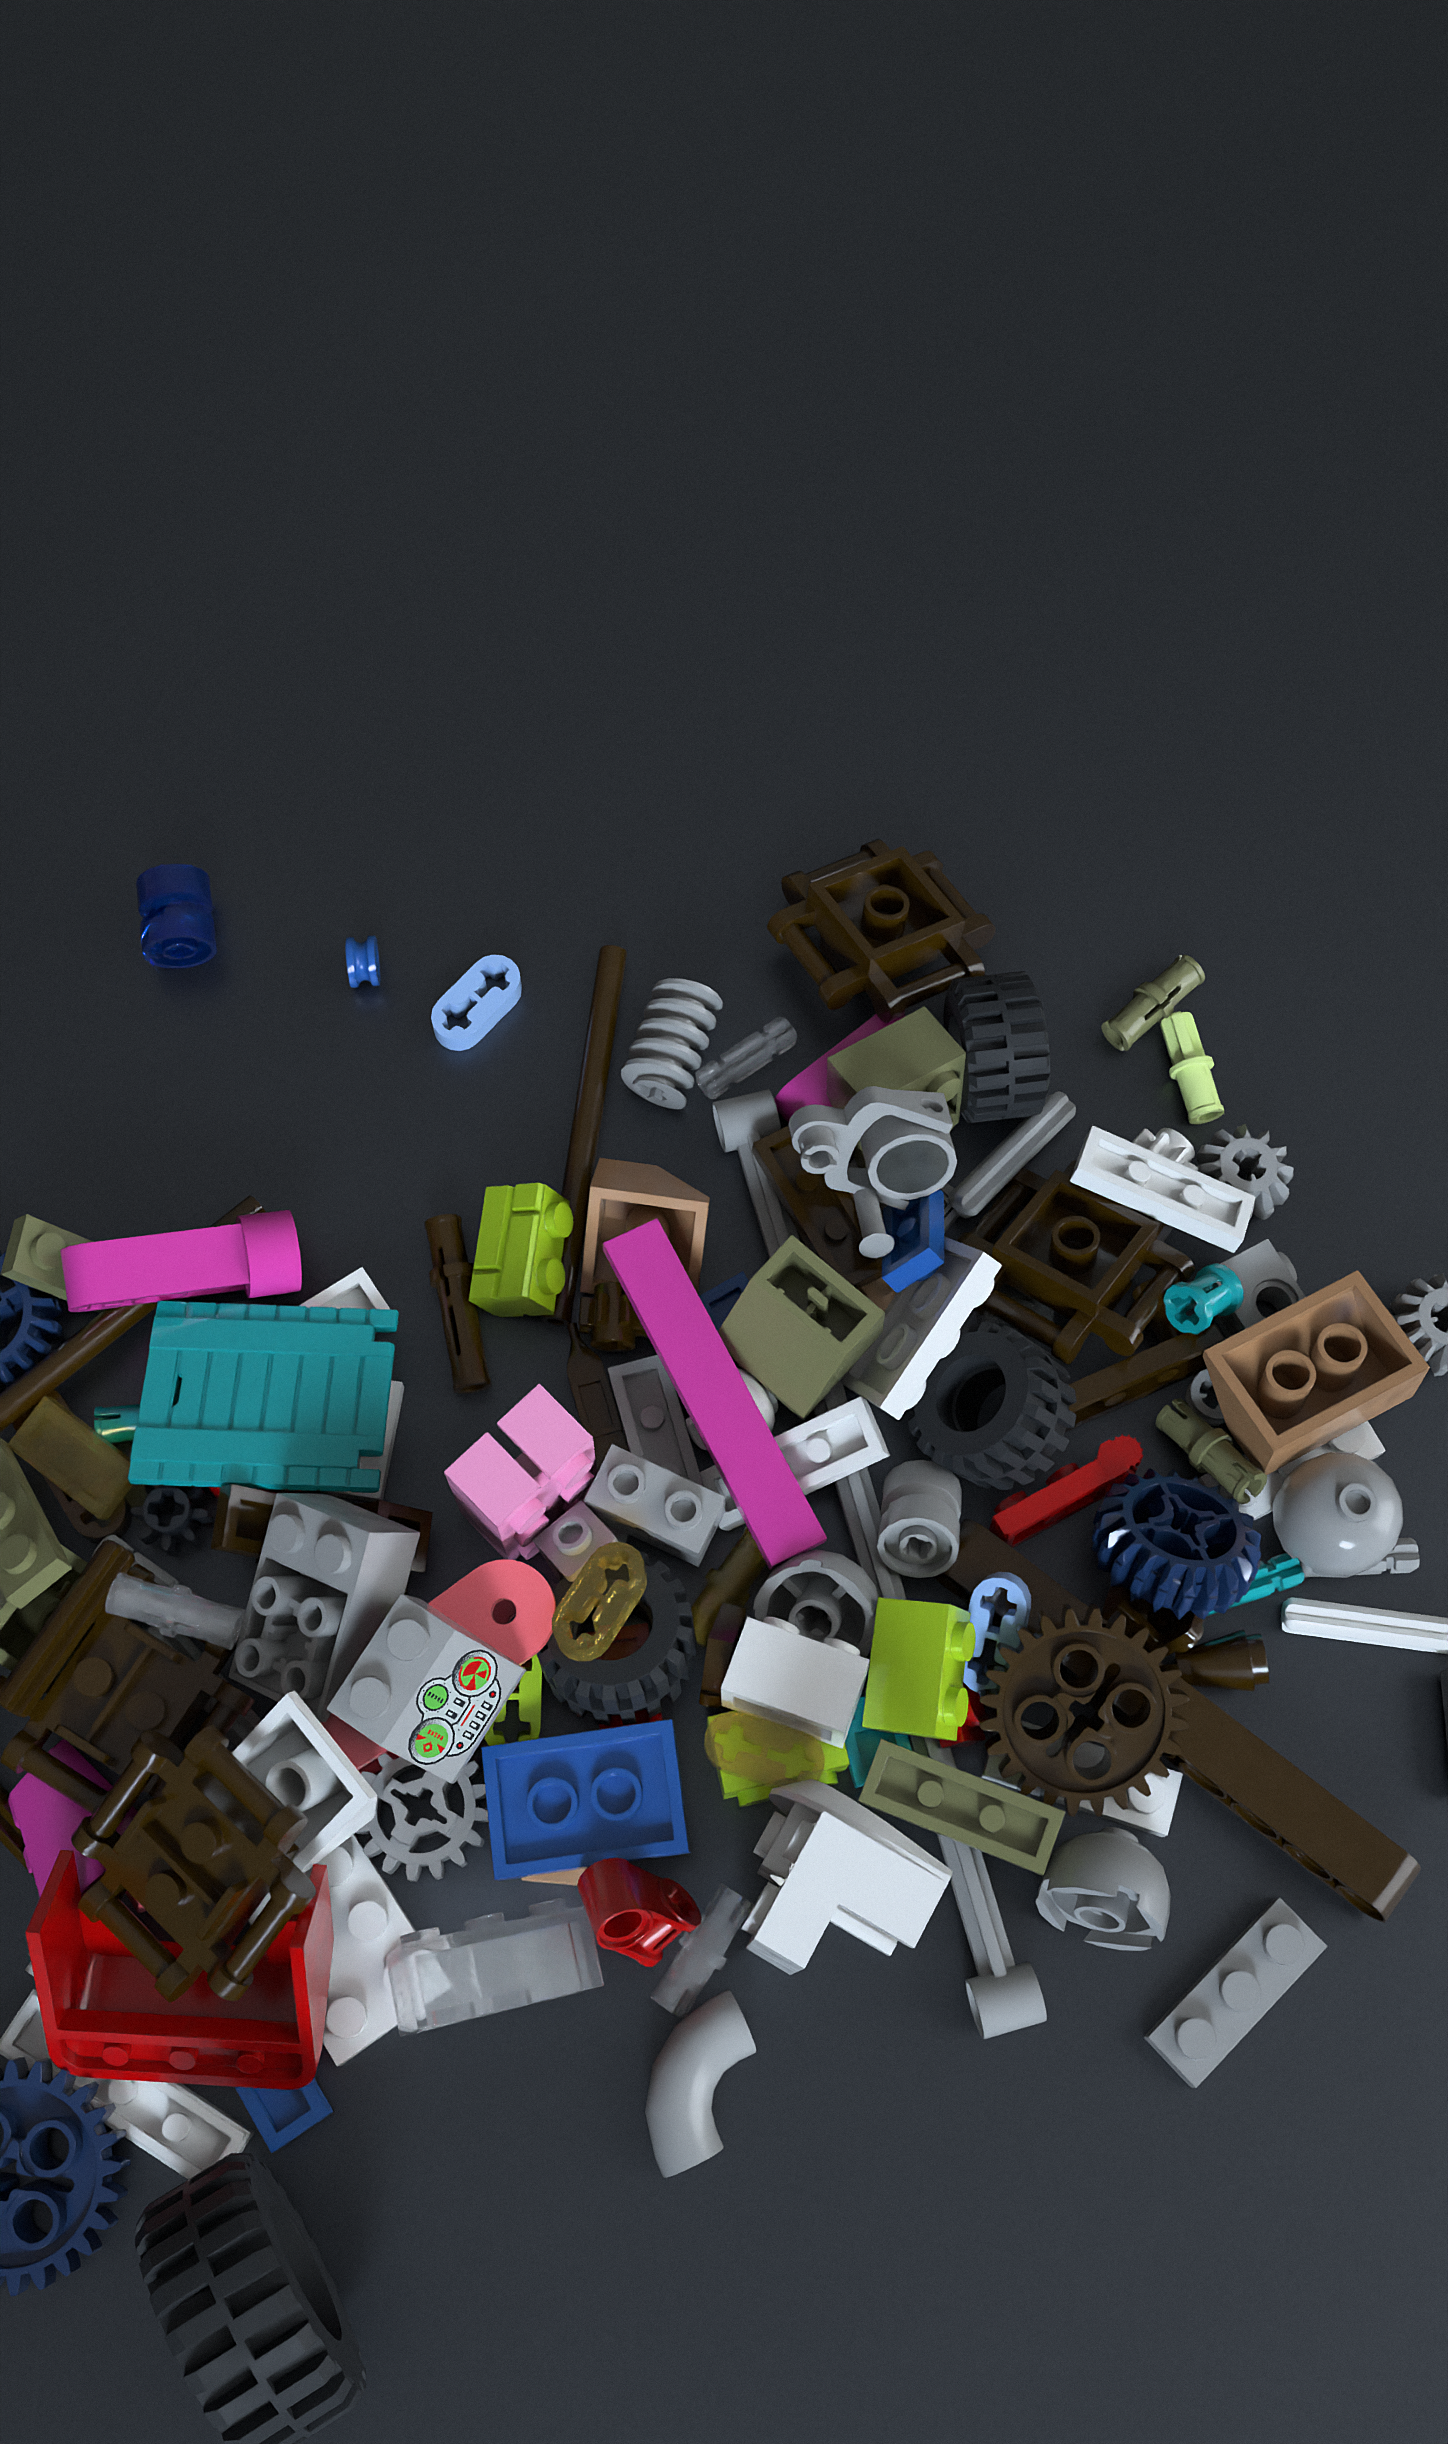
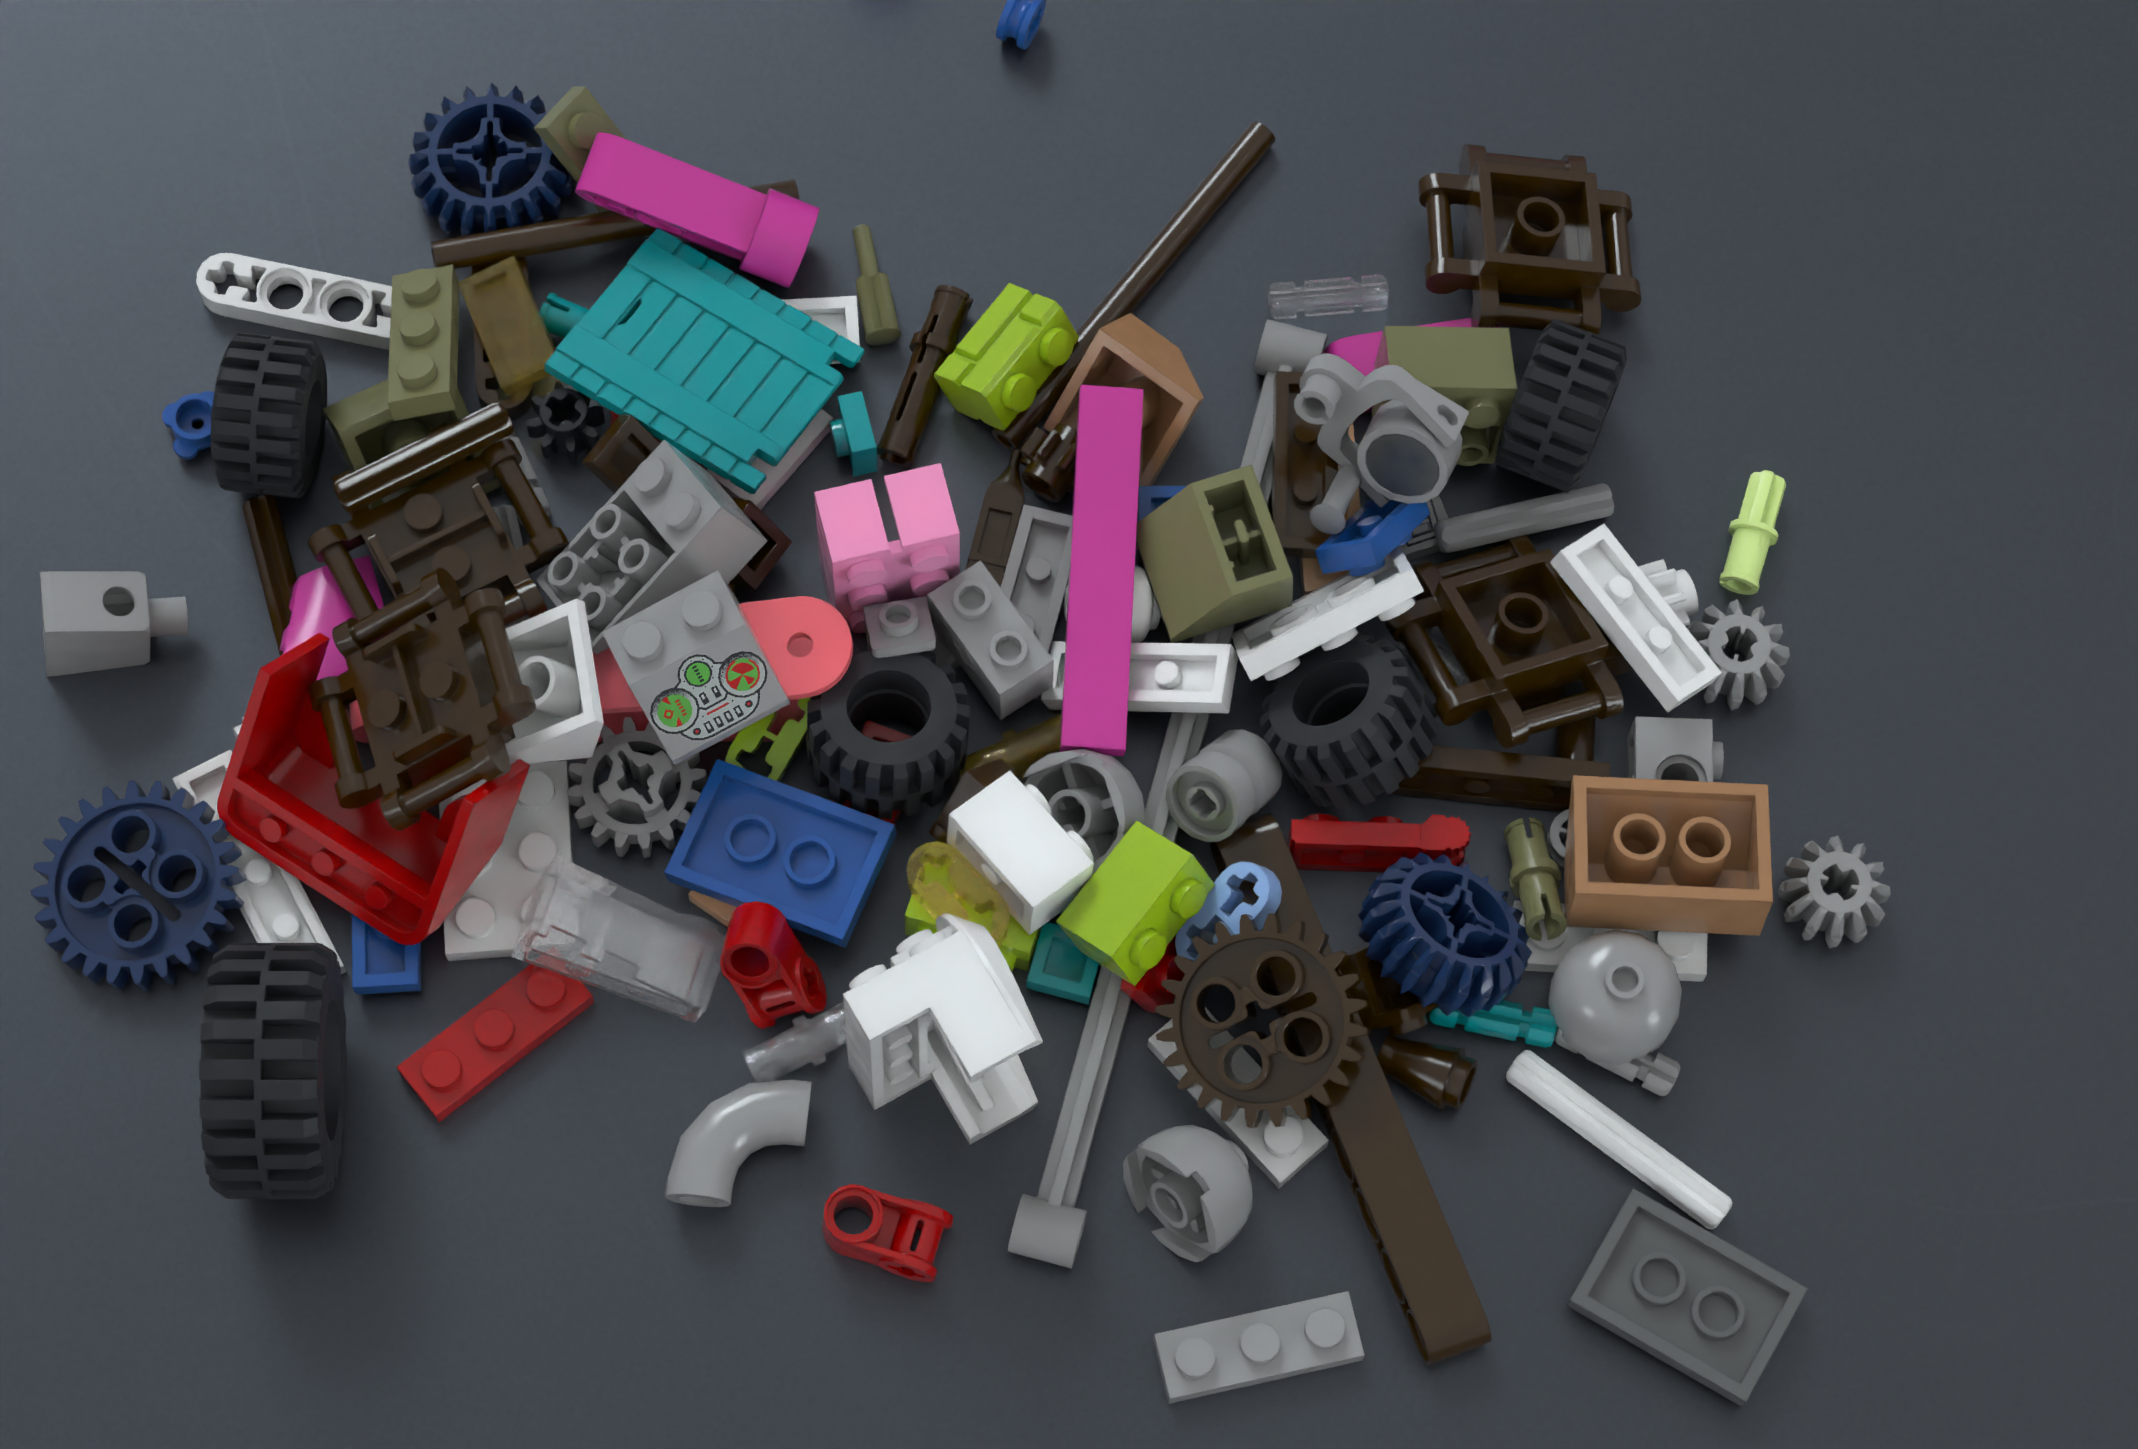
camera: 30 degrees right, 0 degrees up
clear pin [105,1572,245,1650] -> none
light blue beam [431,955,522,1051] -> none
clear yellow beam [552,1542,647,1662] -> none
light grey piece [621,978,723,1109] -> none
olive plate [858,1739,1065,1876] -> none
olive pin [1101,954,1205,1051] -> none
teal bush [1163,1263,1244,1334] -> none
none -> red plate [396,947,595,1123]
none -> red piece [822,1184,954,1282]
none -> teal plate [829,391,877,477]
none -> olive axle [852,224,901,346]

